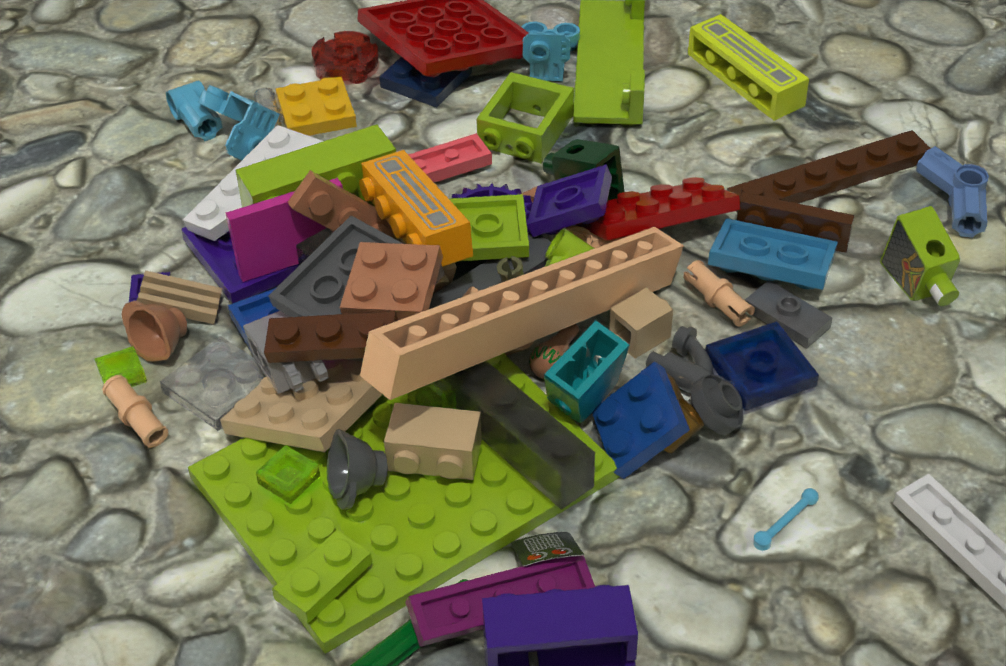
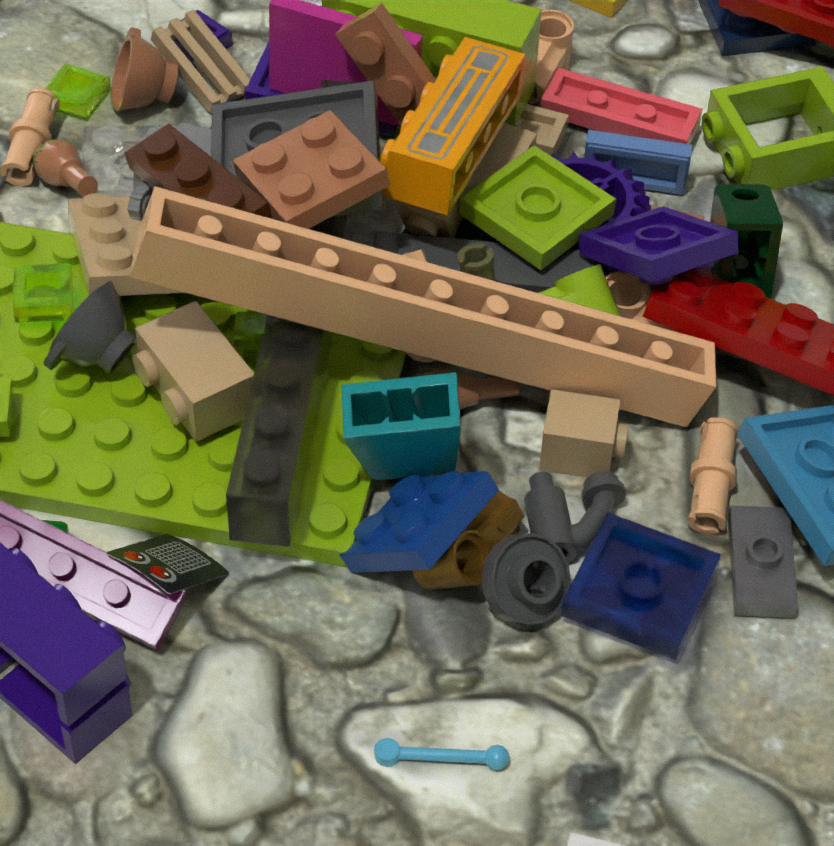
camera: 45 degrees right, 5 degrees up
none -> nougat piece [33,139,98,196]
none -> medium blue tile [584,130,693,195]

